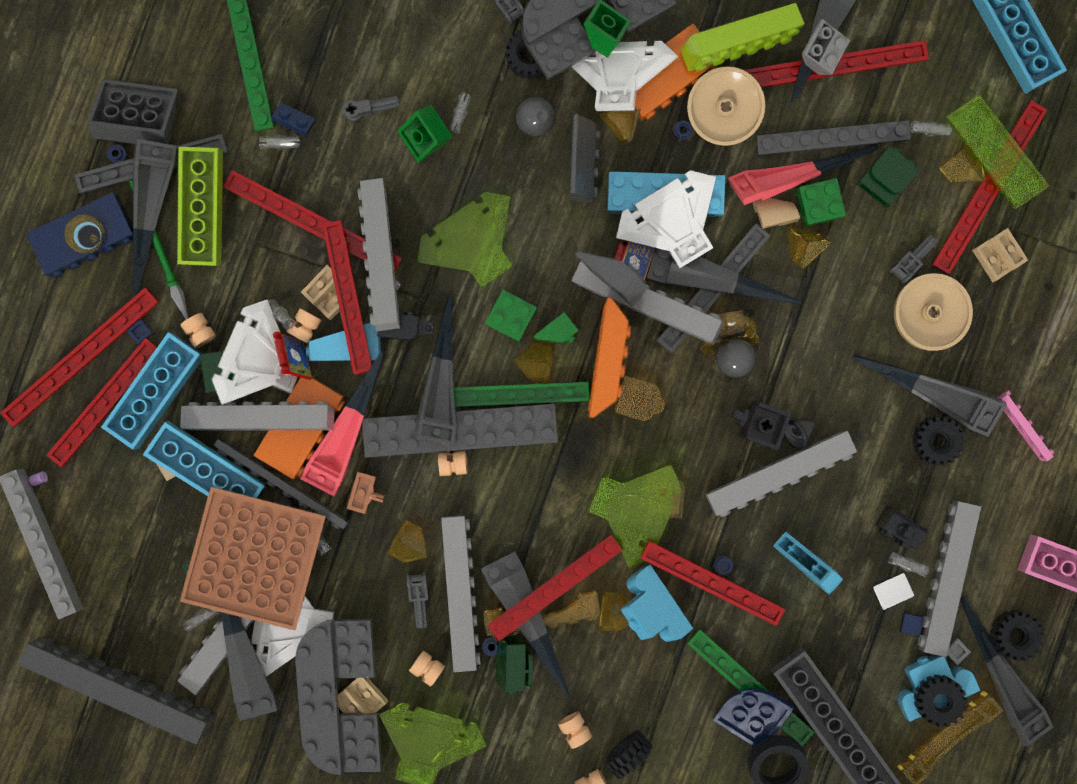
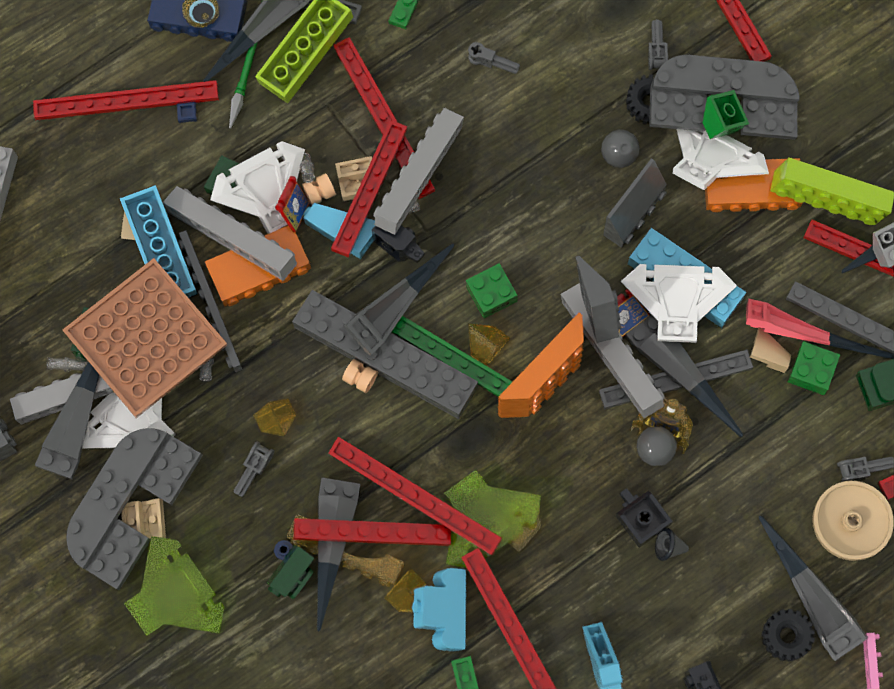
camera: 35 degrees right, 15 degrees down
lavender piece [28,471,48,486] -> none
red plate [47,338,157,467] -> none
medium azure brick [101,332,203,450] -> none
light nougat wheel [180,313,216,349] -> none
clear pin [259,135,300,150] -> none
dark blue plate [272,102,315,136] -> none
coral plate [300,351,384,496] -> none
nougat plate [347,471,385,514] -> none
green slope [397,105,453,163] -> none
light nougat wheel [409,650,445,687] -> none
clear neon green plate [417,192,513,288] -> none
light grey brick [441,515,481,672] -> none
clear pin [449,93,472,133] -> none
green slope [534,312,579,344] -> none
light nougat wheel [558,711,592,748] -> none
clear yellow slope [599,109,640,145] -> none
clear yellow plate [614,376,665,421] -> none
dark blue plate [674,120,693,140] -> none
tan dish [687,67,765,146] -> none
light grey brick [705,430,857,517] -> none
dark blue plate [714,556,733,575] -> none
clear yellow slope [787,227,832,269] -> none
none -> red plate [328,437,503,555]

